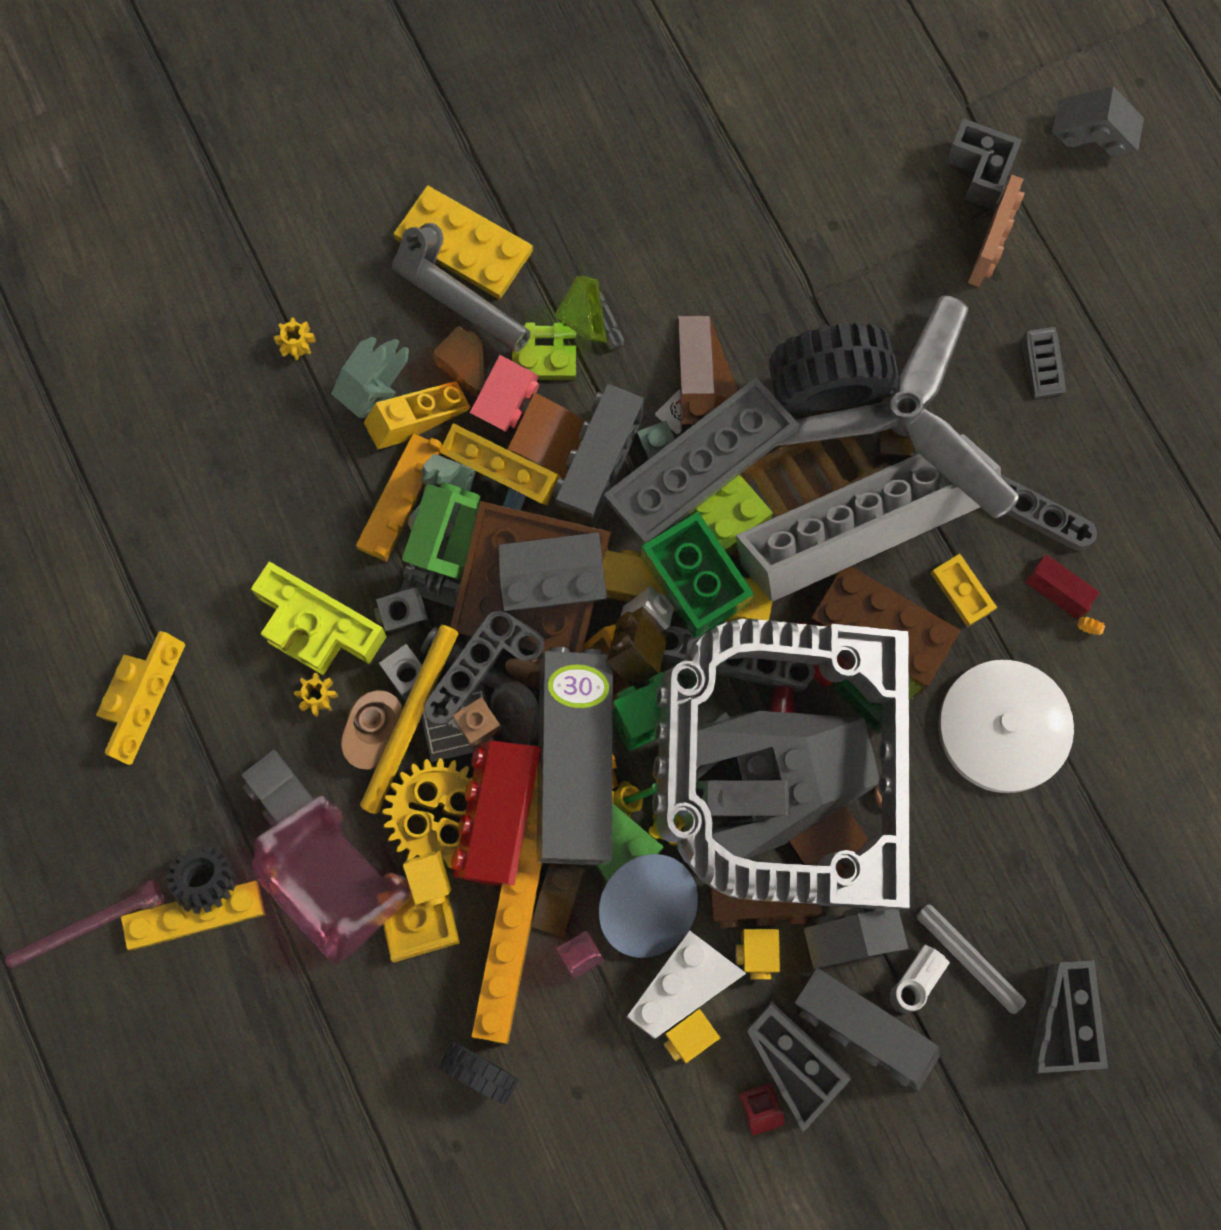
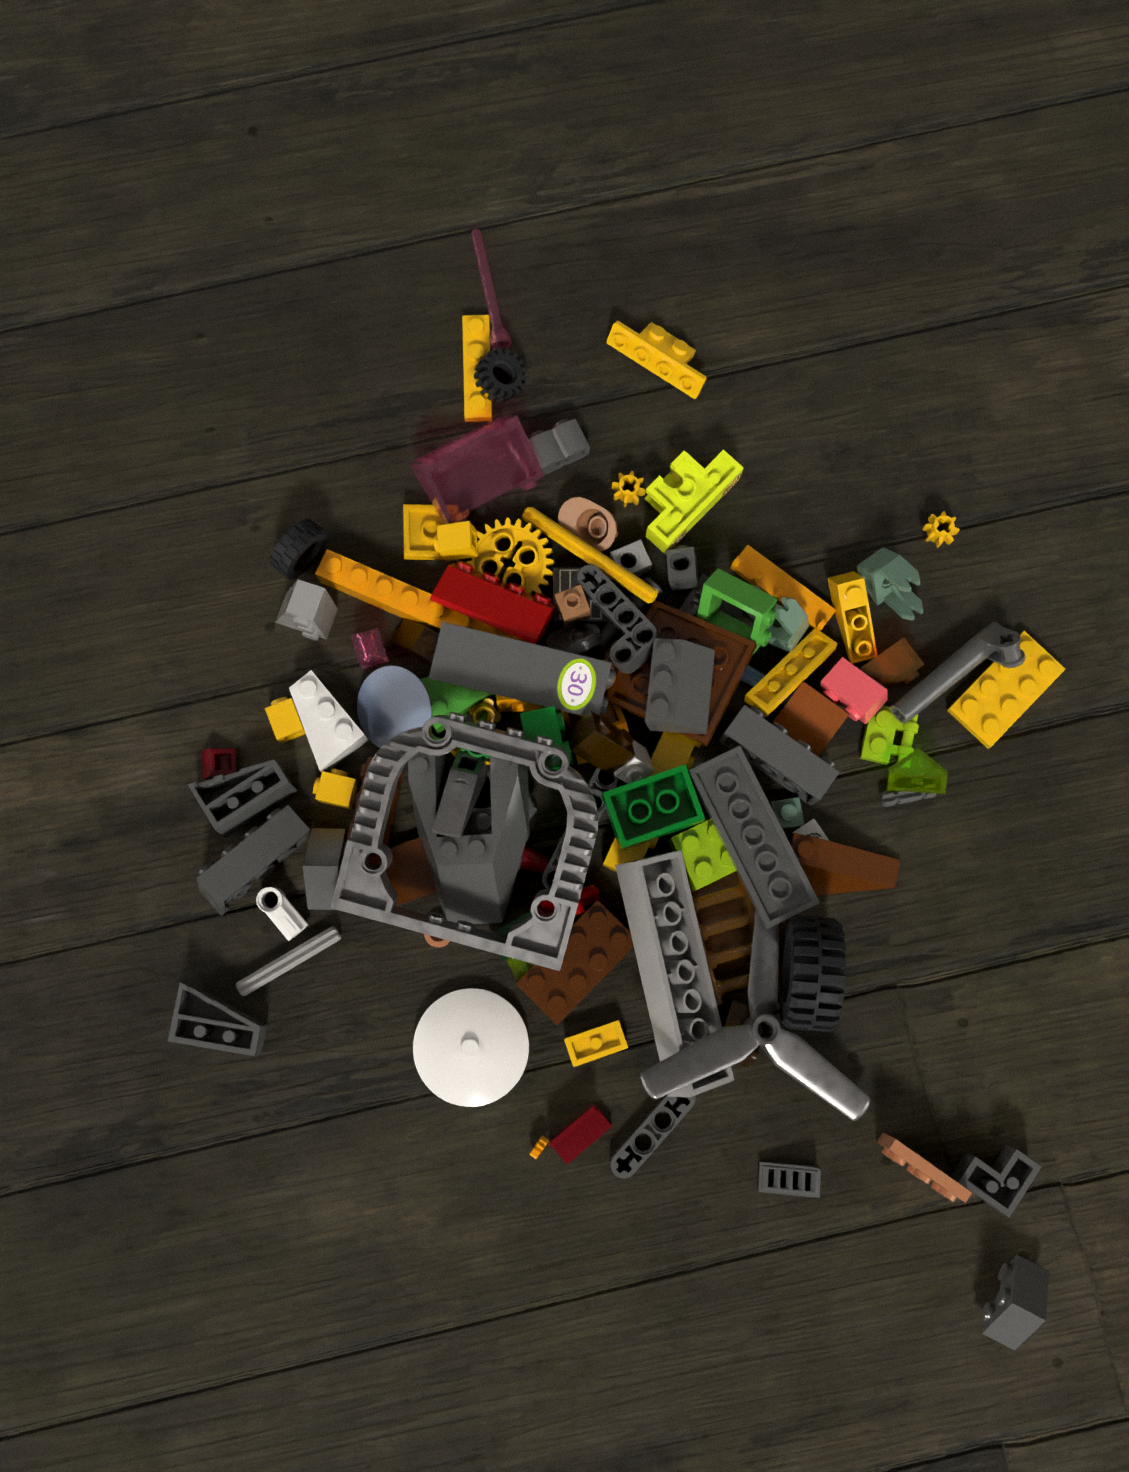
camera: 105 degrees right, 5 degrees up
none -> light grey wedge [275,579,338,641]

